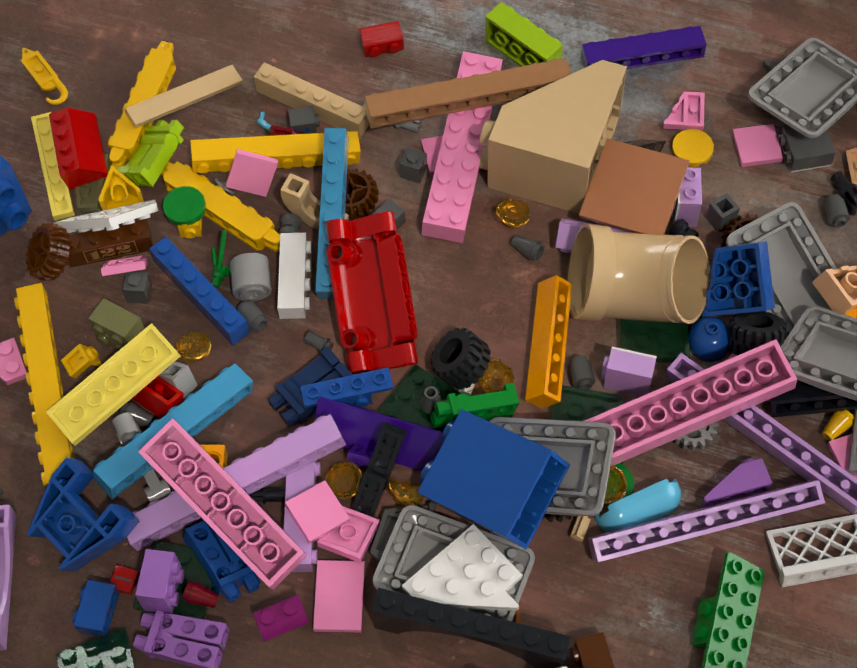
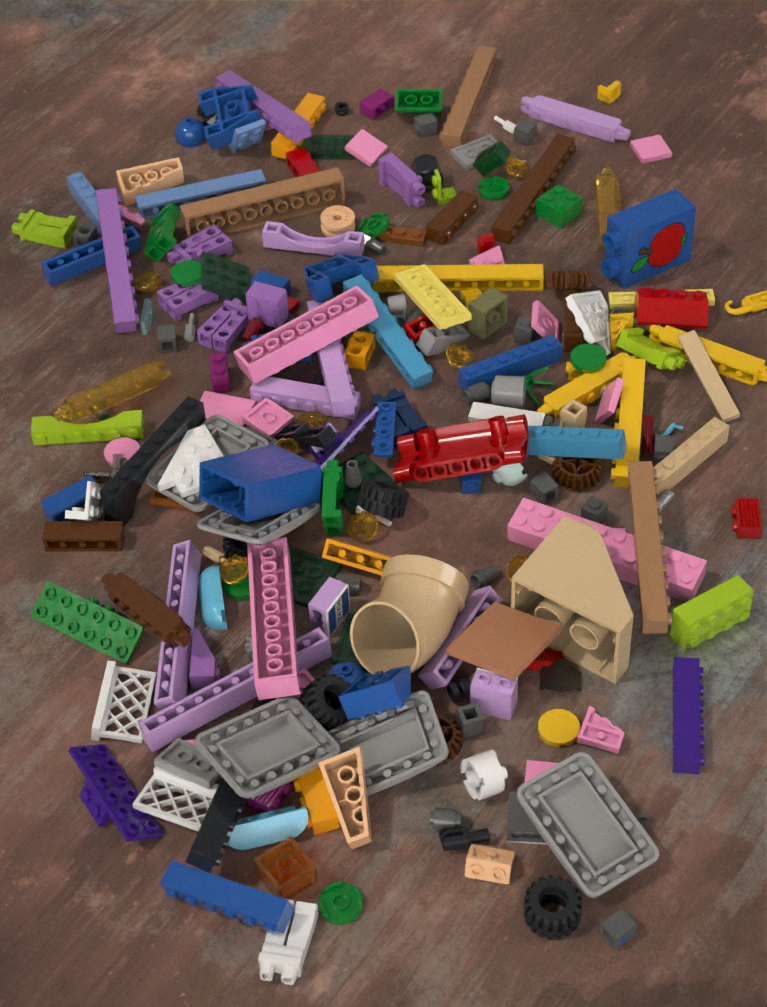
camera: 105 degrees right, 15 degrees down
bright pink tile [285,480,350,544] -> none
none -> reddish brown hinge [101,572,192,648]
none -> white brick [460,750,508,800]

